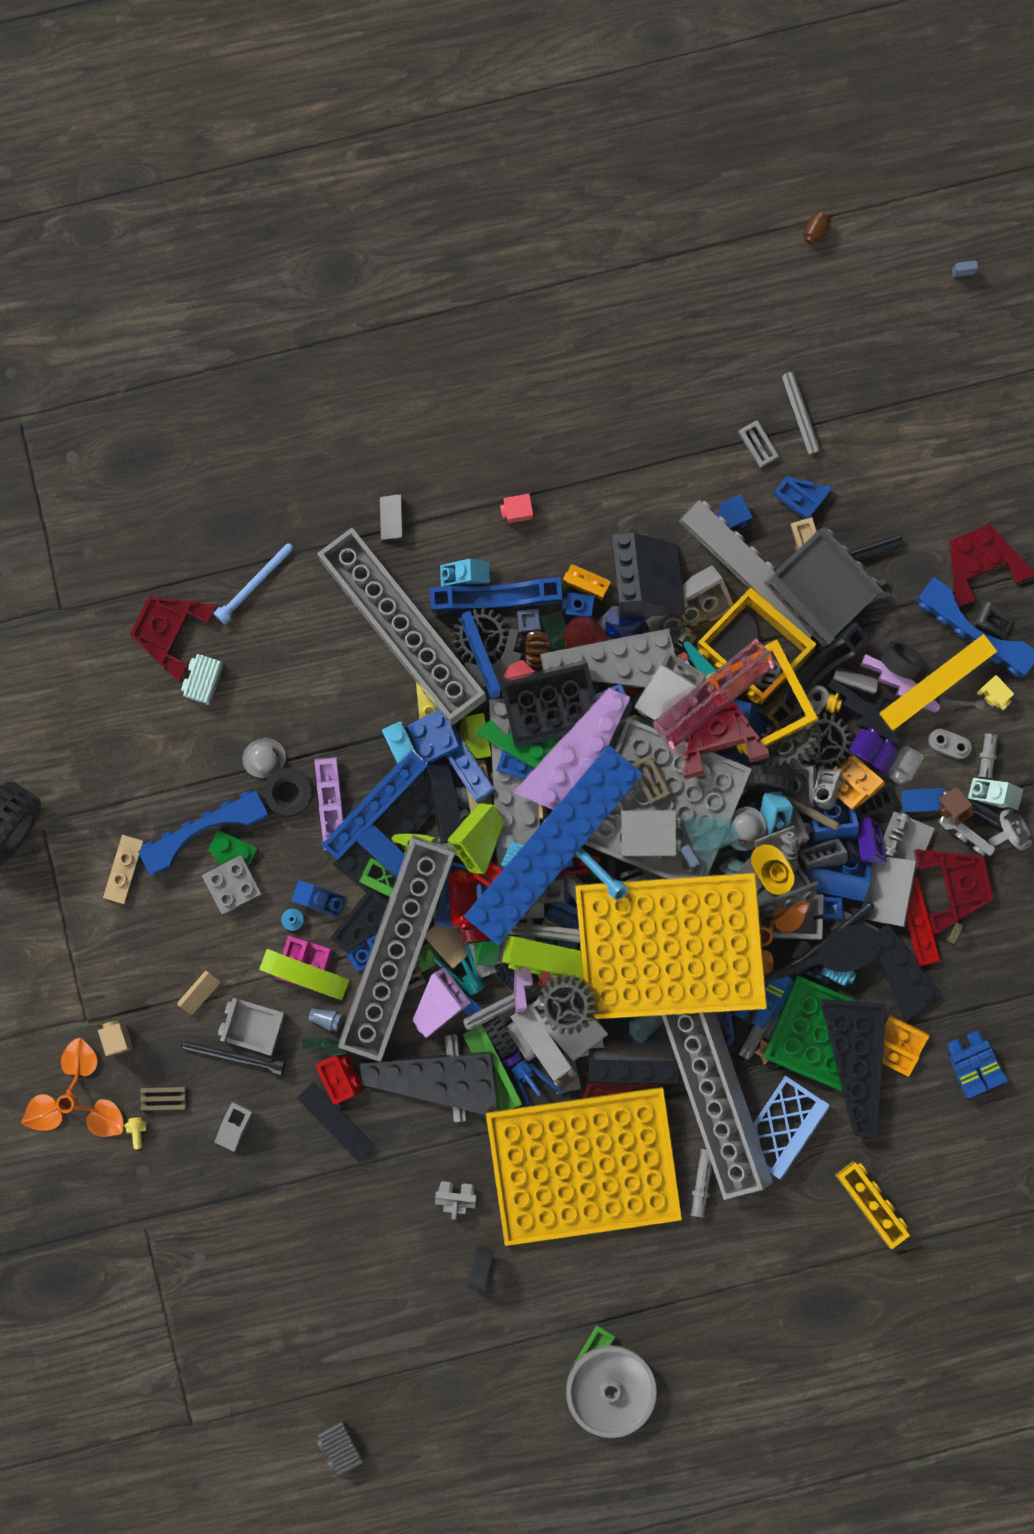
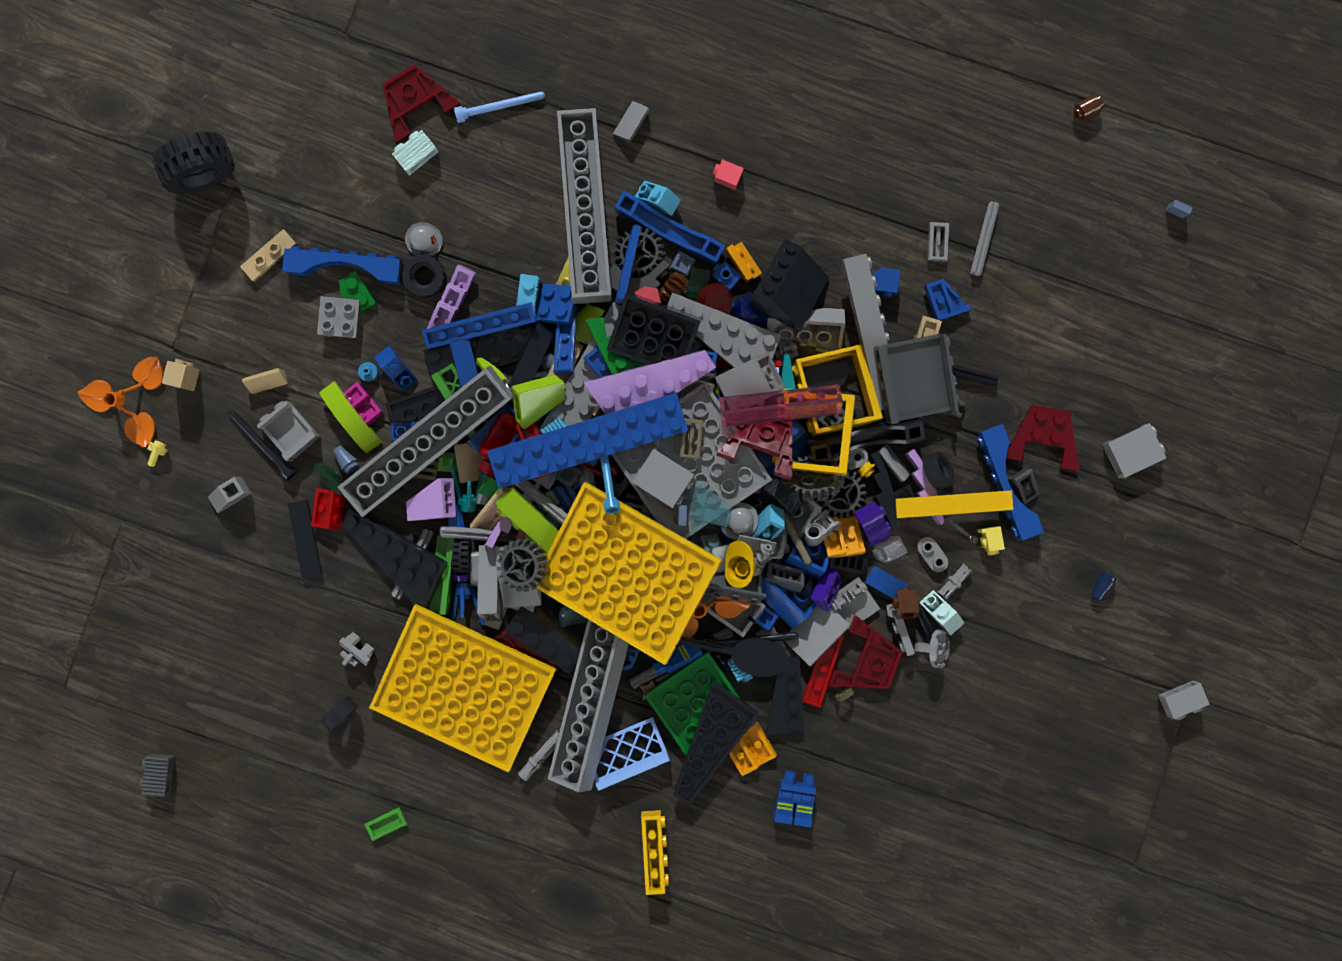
camera: 25 degrees right, 5 degrees up
dark tan tile [140,1087,186,1110] -> none
light grey dish [566,1346,656,1438] -> none
none -> tan plate [470,487,509,530]

